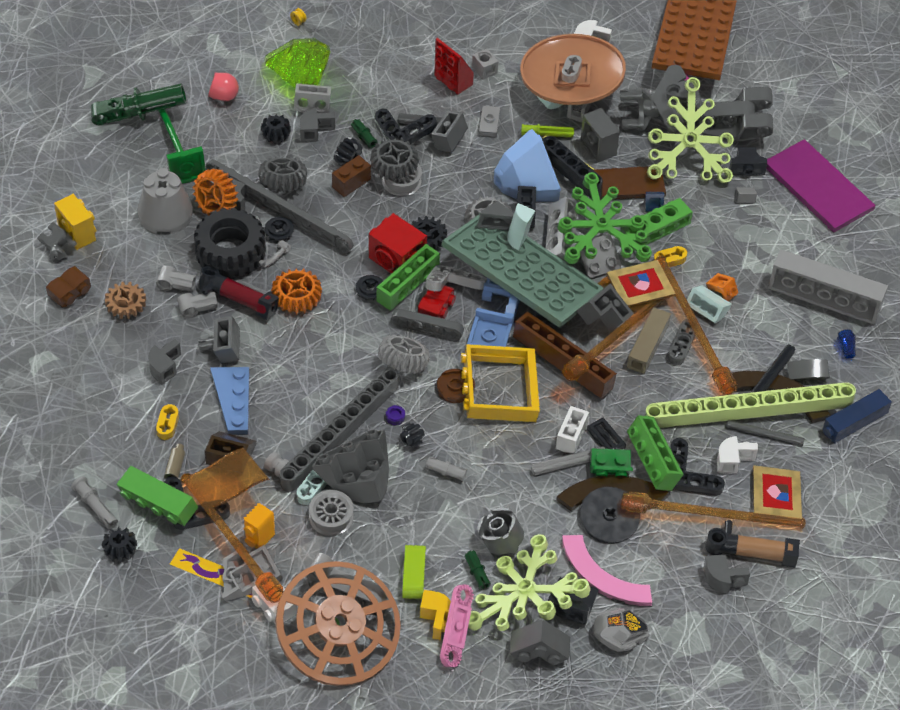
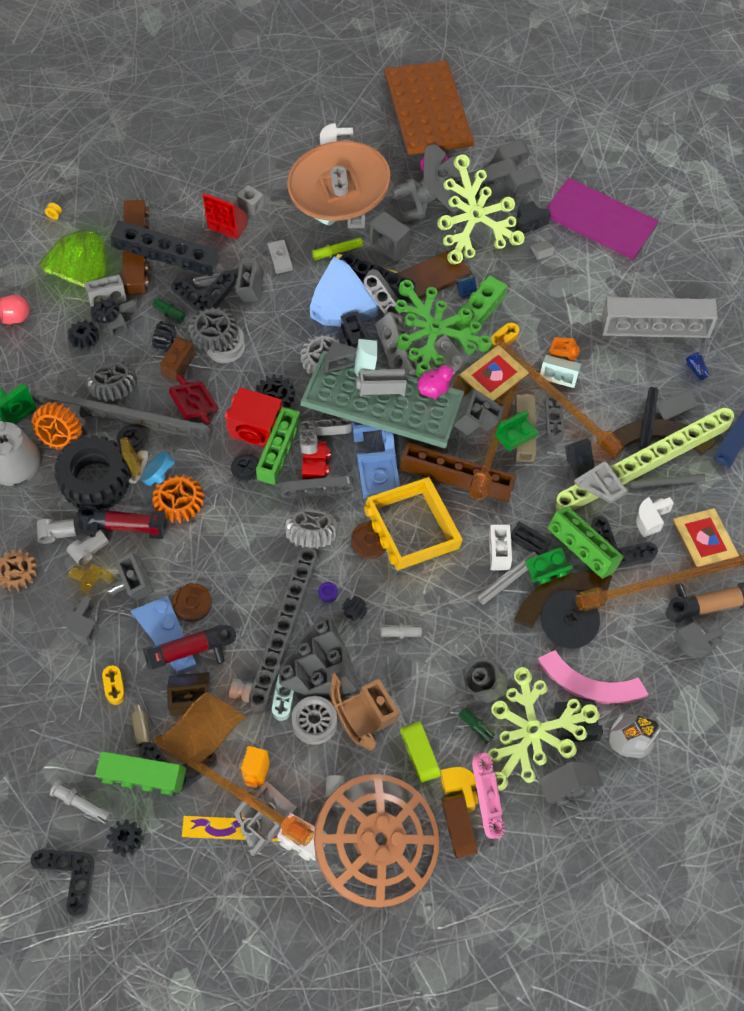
camera: 20 degrees left, 10 degrees up
none -> black beam [31,849,95,918]
none -> clear yellow bracket [69,564,116,595]
none -> black gear [90,298,119,324]
none -> black brick [111,220,219,277]
none -> clear yellow tile [120,437,141,477]
none -> reddish brown brick [122,200,150,295]
none -> dark azure tile [141,452,175,486]
none -> piece [142,625,236,670]
none -> dark red plate [168,374,219,425]
none -> reddish brown tile [172,583,212,622]
none -> medium nougat piece [330,673,400,751]
none -> light grey window [355,369,407,397]
none -> light grey beam [364,270,402,315]
none -> dark pink piece [417,365,454,400]
none -> reddish brown beam [441,794,478,859]
none -> green bracket [495,410,539,451]
none -> black brick [565,438,595,478]
none -> light grey wing [574,461,627,503]

